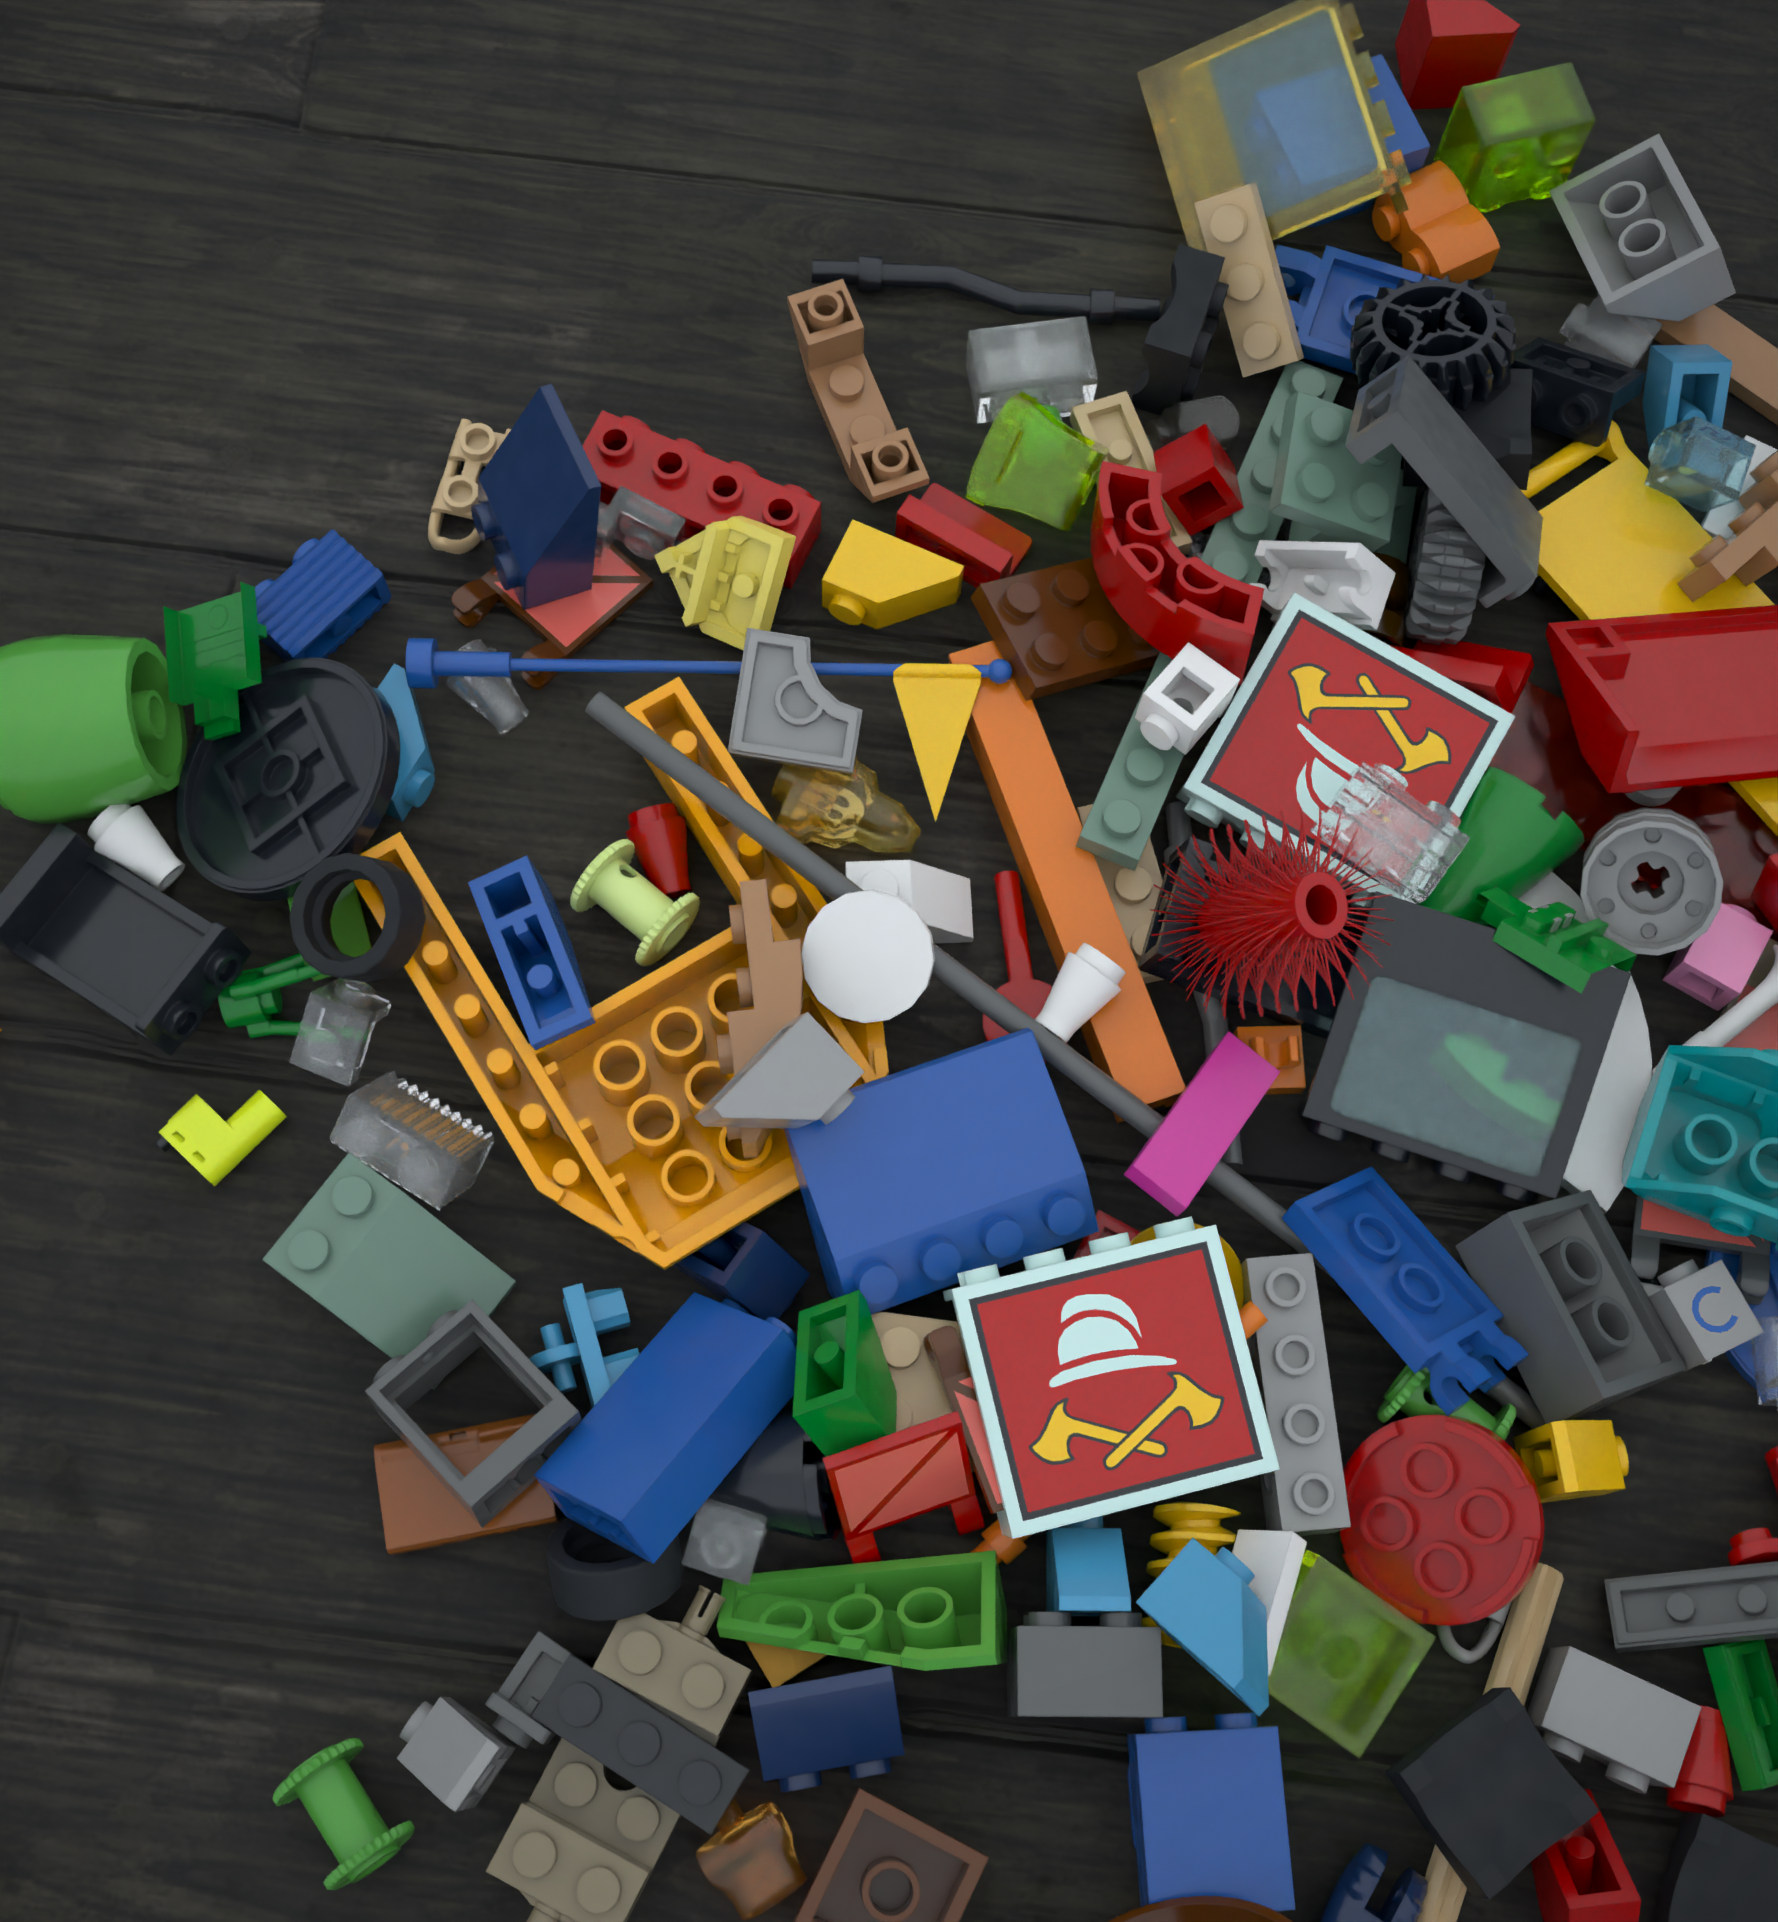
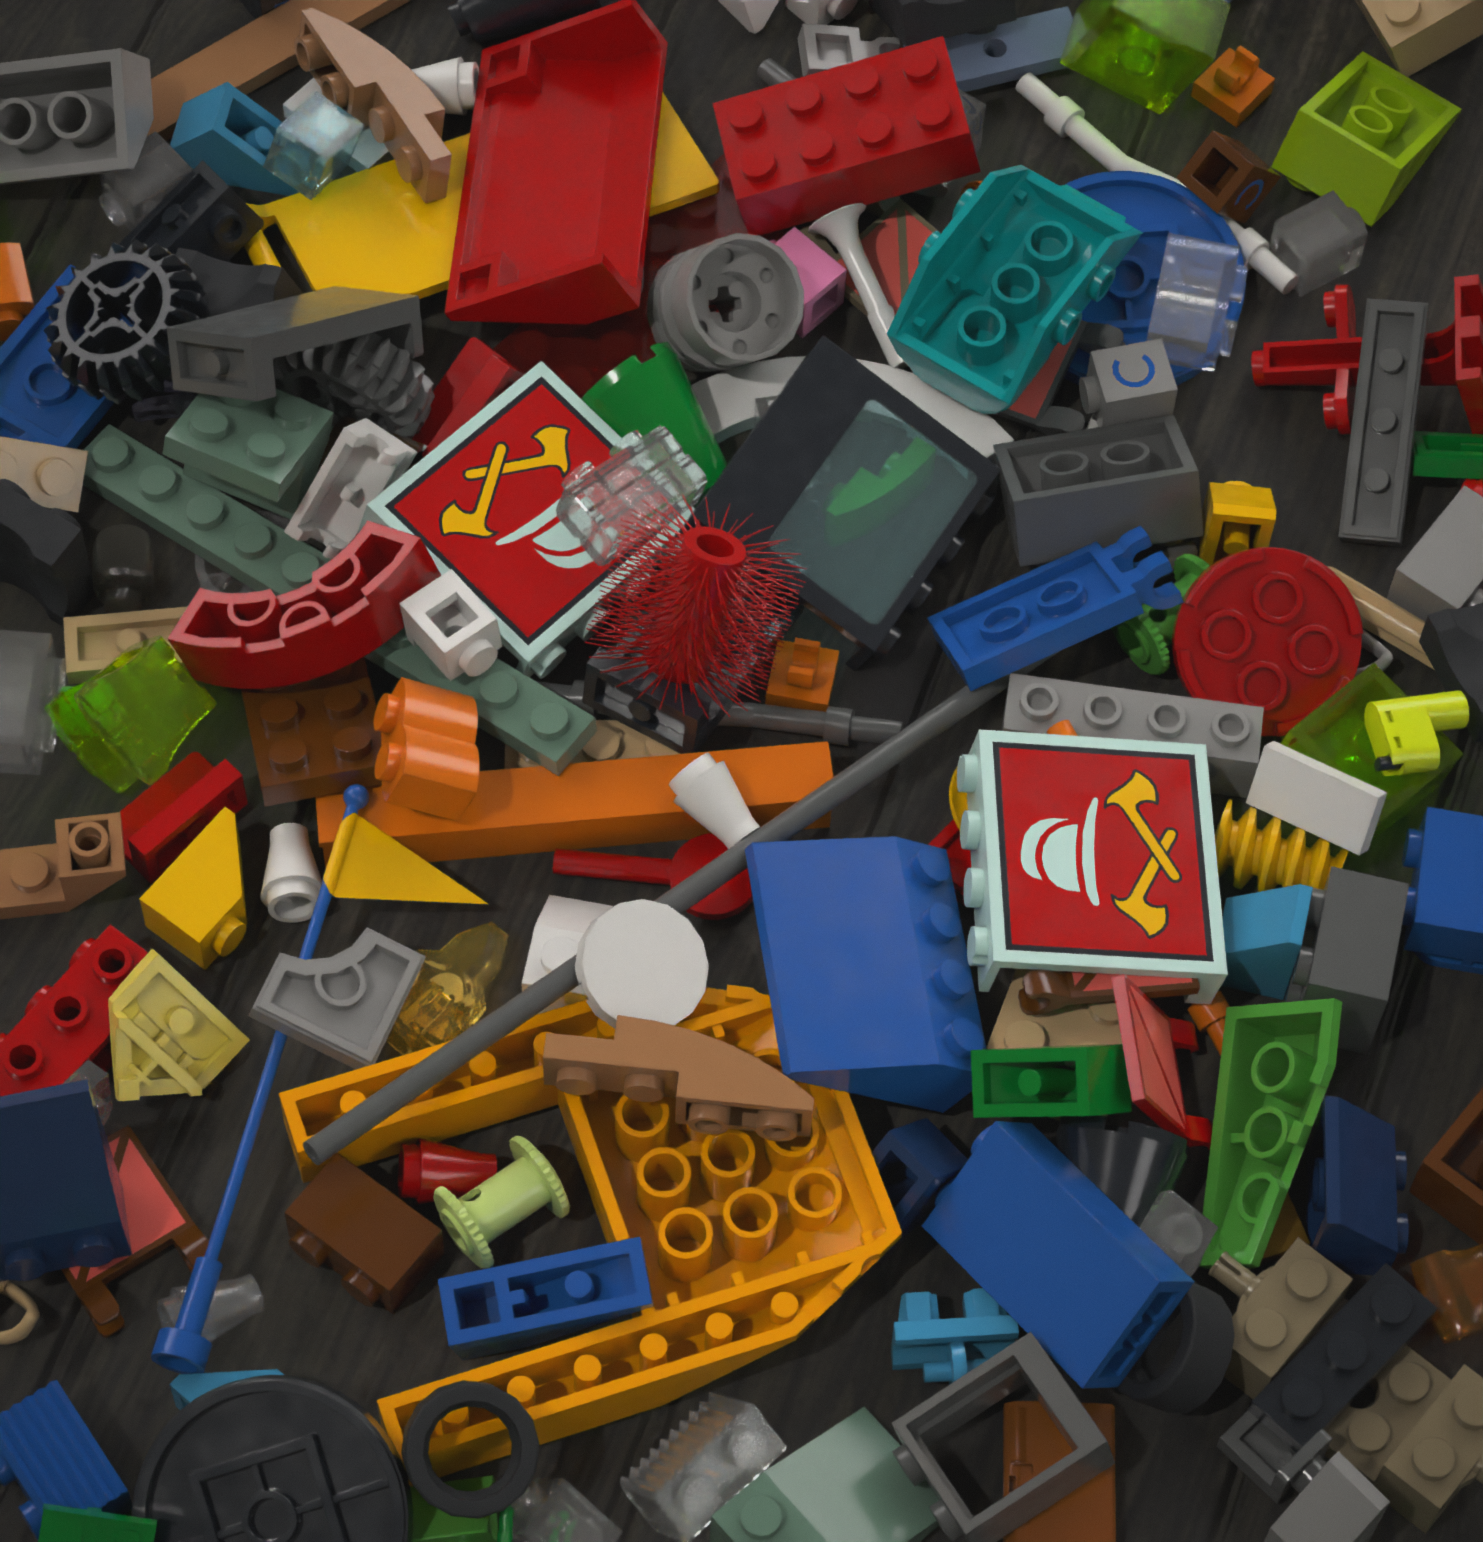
camera: 75 degrees left, 10 degrees down
light grey slope [694,1012,864,1129] -> none
dark pink tile [1124,1031,1280,1216] -> none
dark azure slope [1136,1538,1269,1717] -> none
red brick [1153,423,1244,536] -> none
green piece [1475,887,1637,994] -> none
none -> white cone [260,823,322,923]
none -> reddish brown brick [284,1153,444,1314]
none -> orange brick [374,677,480,821]
none -> neon yellow piece [1364,690,1469,776]

